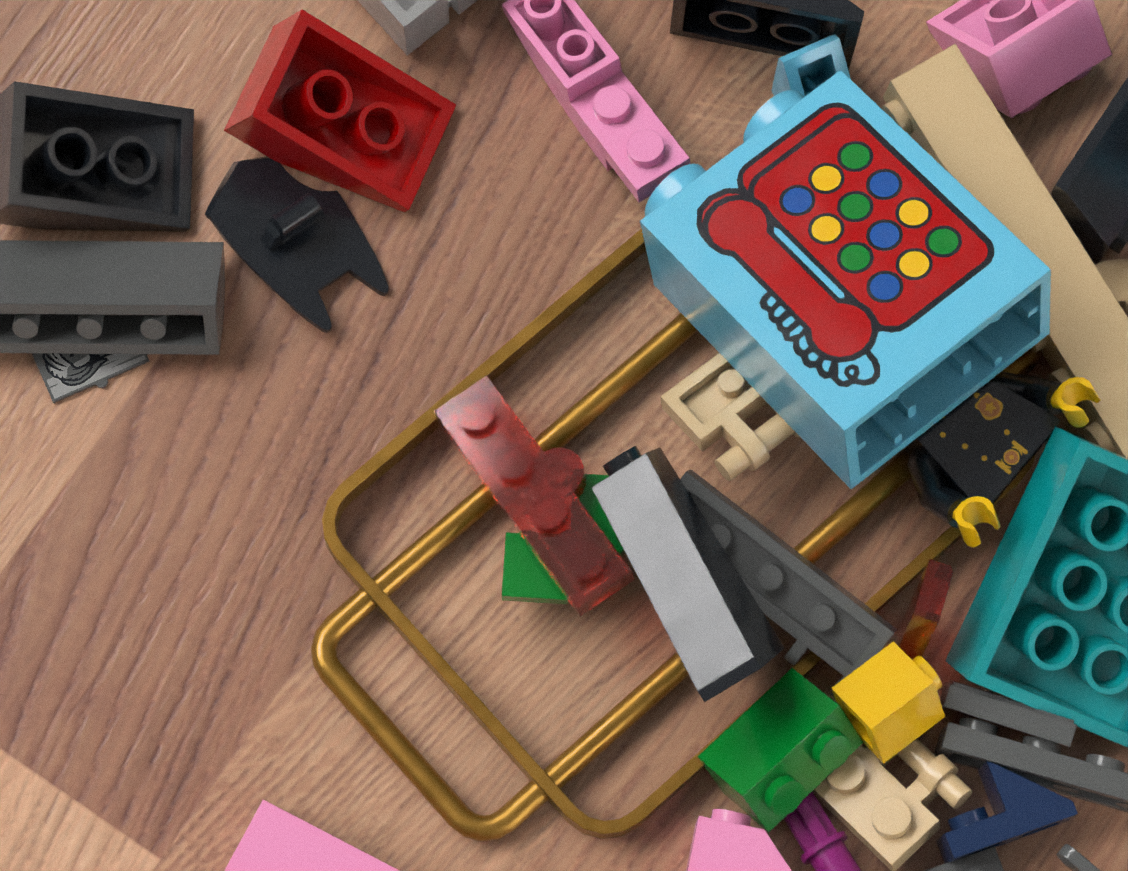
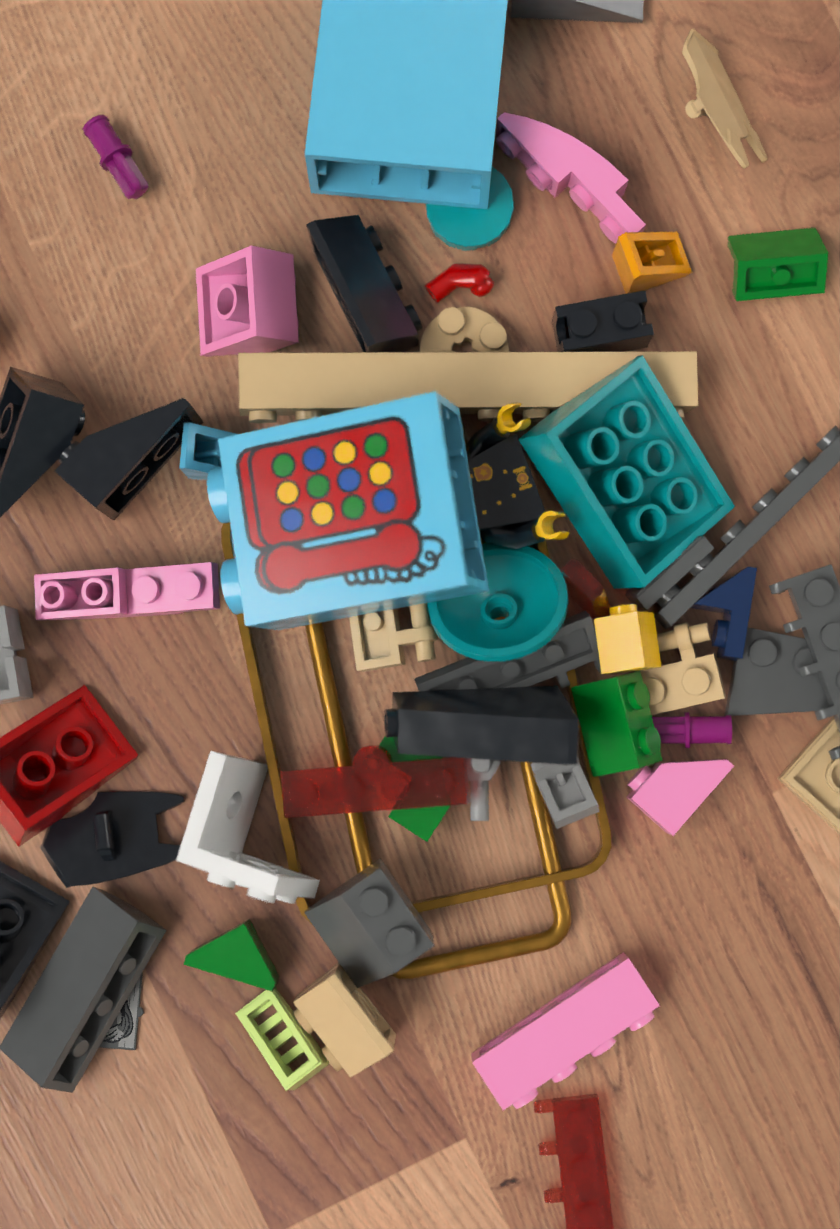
camera: 50 degrees left, 10 degrees up
none -> white bracket [176,751,320,904]
none -> green slope [183,919,280,992]
none -> yellowish green slope [235,988,330,1091]
none -> tan slope [293,962,396,1077]
none -> dark grey slope [304,858,434,988]
none -> teal dish [428,543,568,662]
none -> light grey piece [459,758,501,821]
none -> light grey bracket [531,755,600,829]

